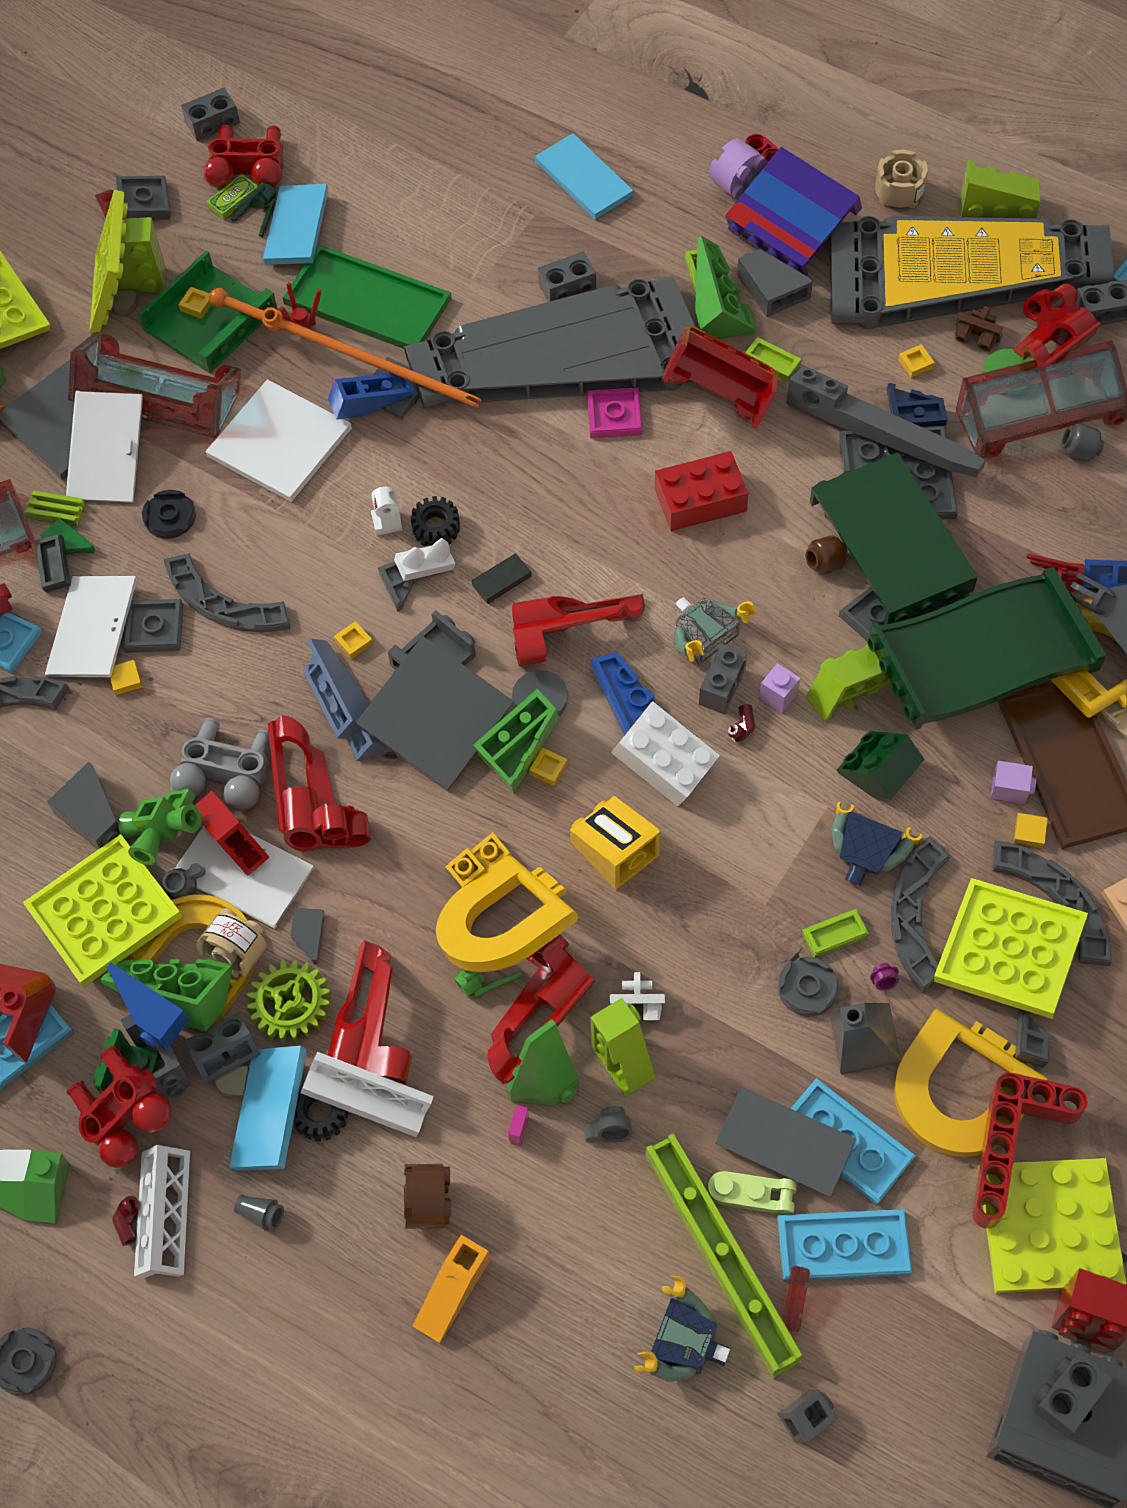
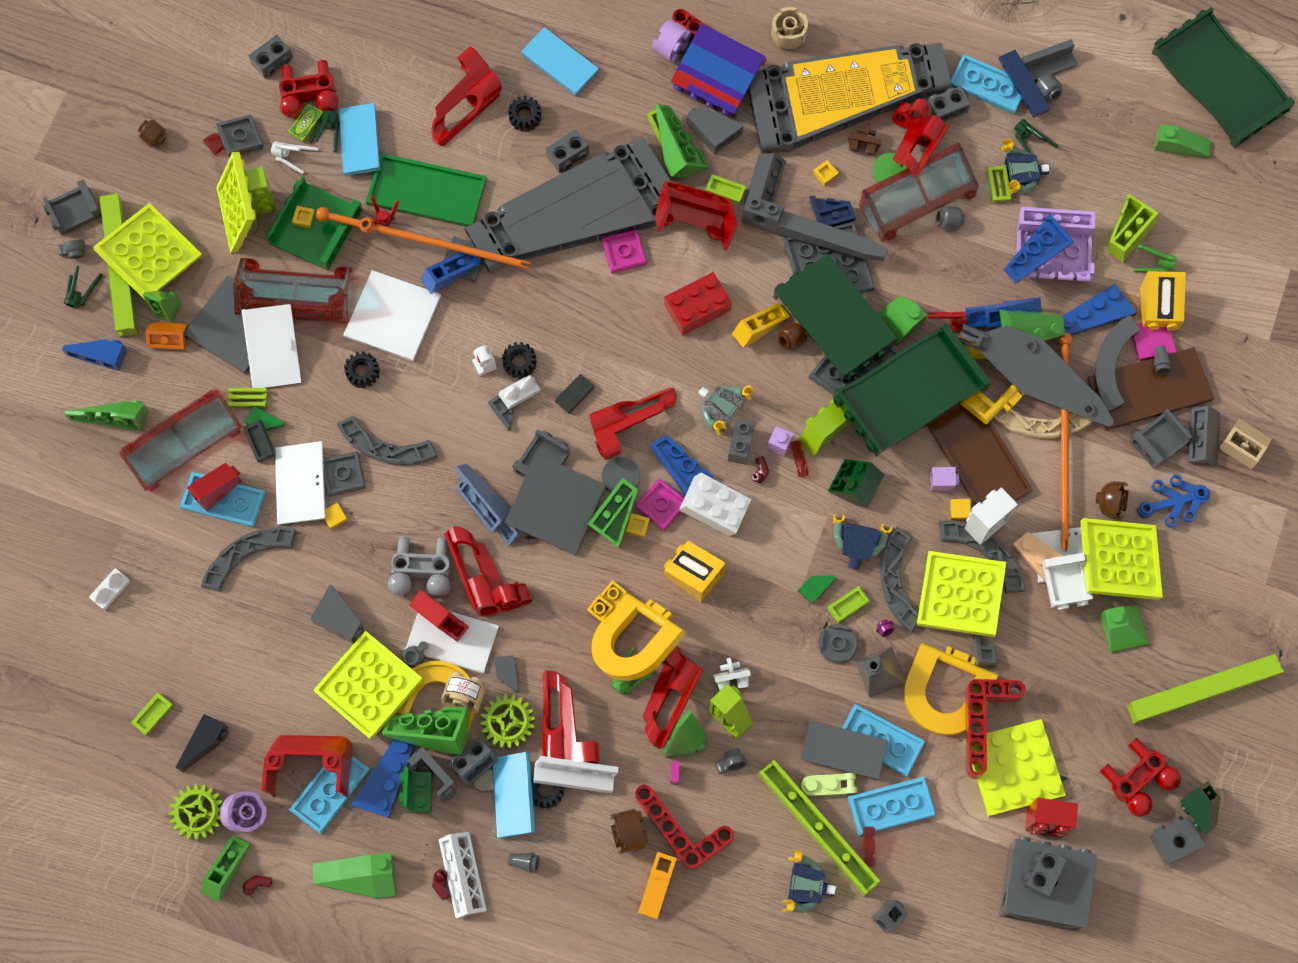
camera: 15 degrees left, 10 degrees up
red piece [66,1045,172,1168] -> none
blue slope [107,962,189,1050] -> none
bright green brick [118,789,202,865] -> none
black tile [142,490,196,539] -> none
yellow tile [334,621,373,660] -> none
lime wedge [960,160,1041,218] -> none
none -> reddish brown head [138,120,166,147]
none -> white plant [271,141,319,174]
none -> black tyre [344,351,380,388]
none -> blue wing [351,739,415,818]
none -> red panel [431,46,502,146]
none -> black tyre [508,96,542,132]
none -> dark pink tile [635,478,684,531]
none -> red beam [635,785,734,870]
none -> yellow slope [732,303,790,348]
none -> dark grey panel [744,153,786,204]
none -> clear red axle [791,440,809,477]
none -> green tile [798,575,837,604]
none -> bright green slope [878,295,927,346]
none -> white brick [964,487,1018,545]

